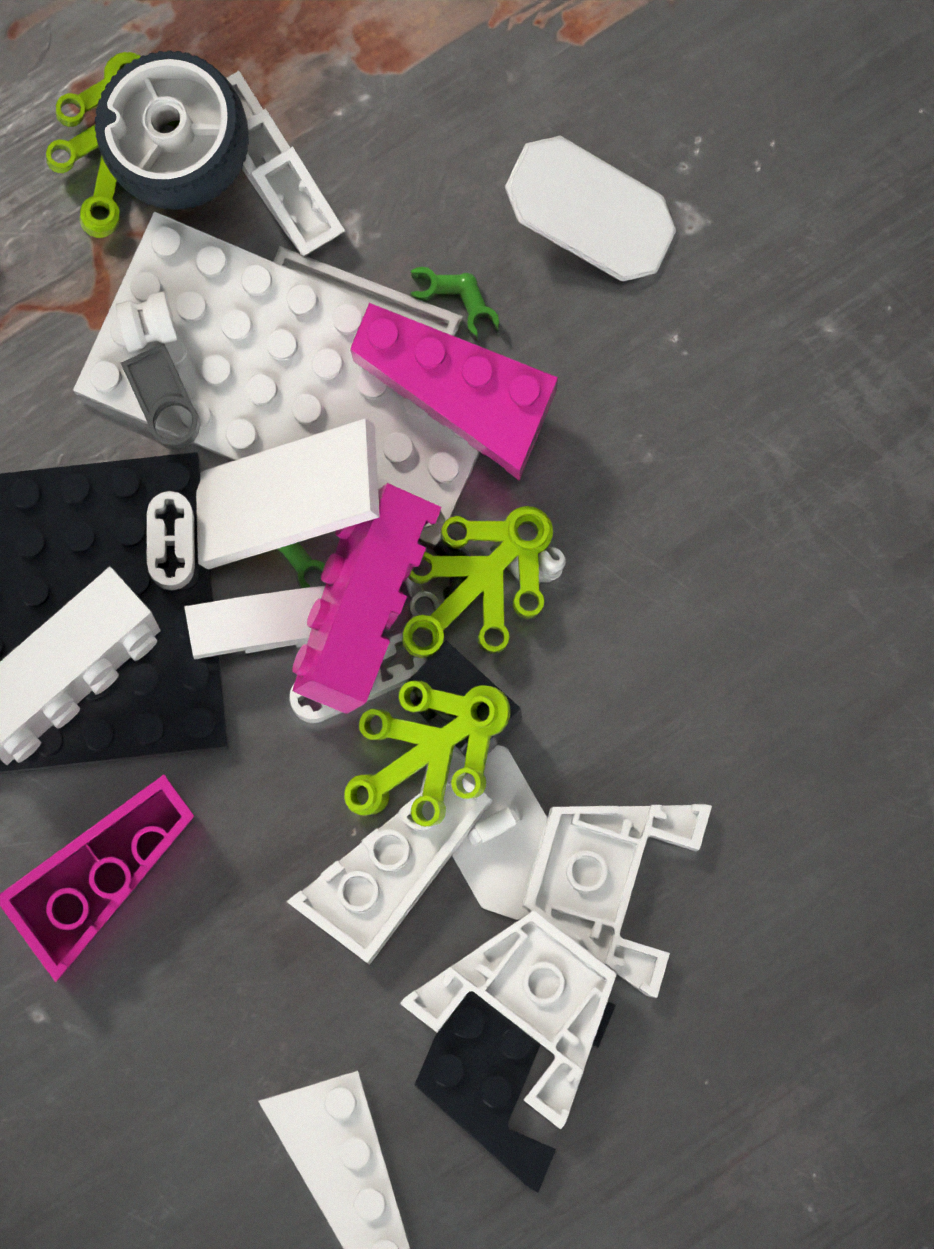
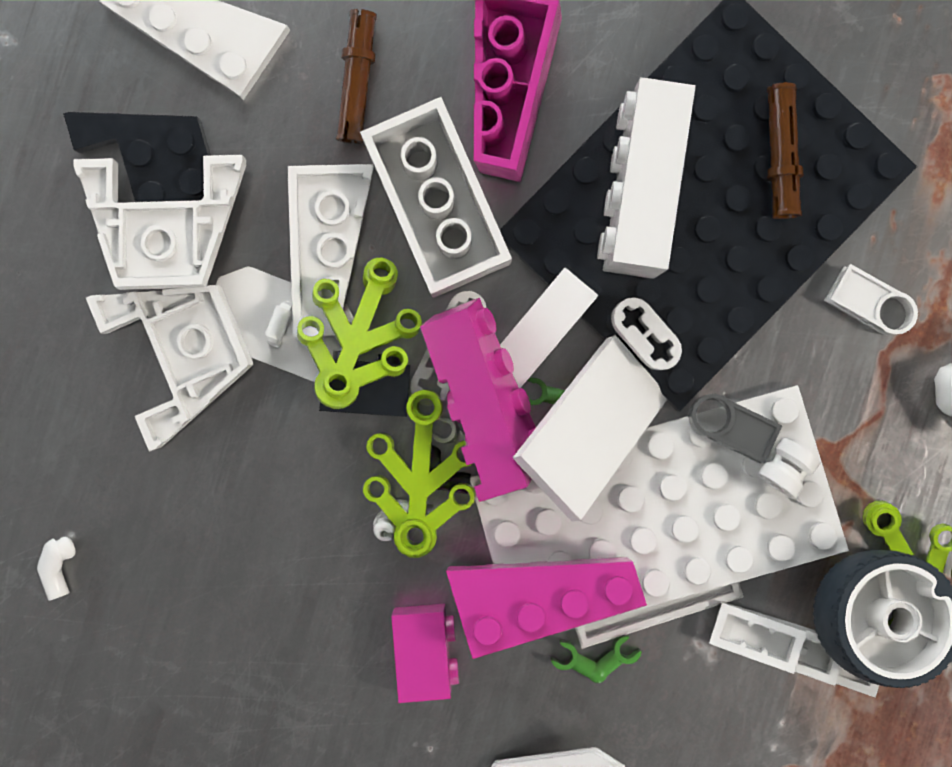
camera: 145 degrees right, 10 degrees up
none -> white arm [37,537,76,601]
none -> reddish brown pin [336,9,377,144]
none -> white brick [360,97,512,298]
none -> dark pink brick [391,603,459,703]

